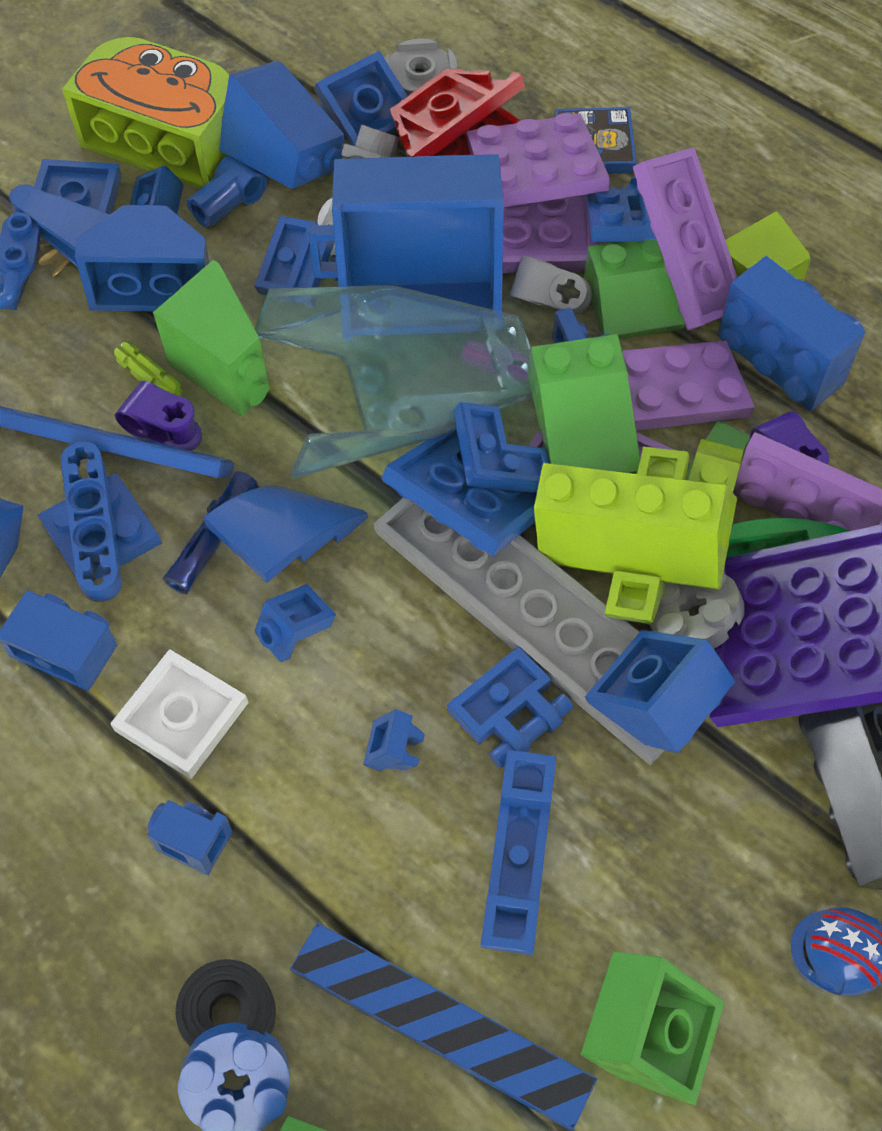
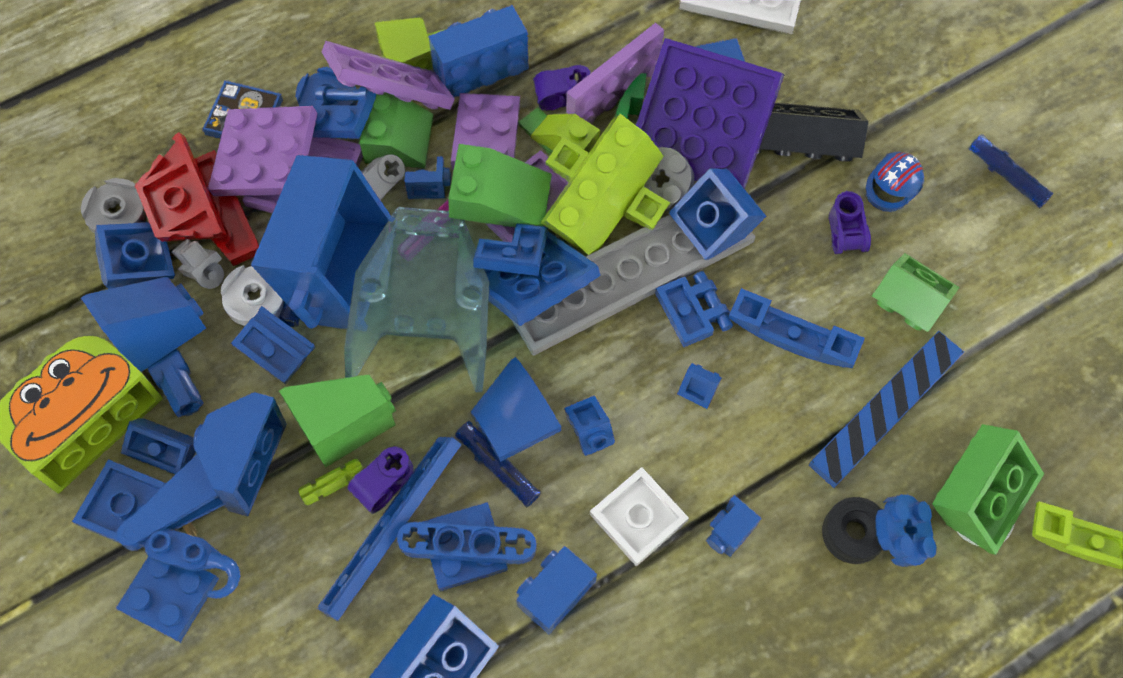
camera: 75 degrees left, 5 degrees up
none -> dark purple piece [828,191,871,255]

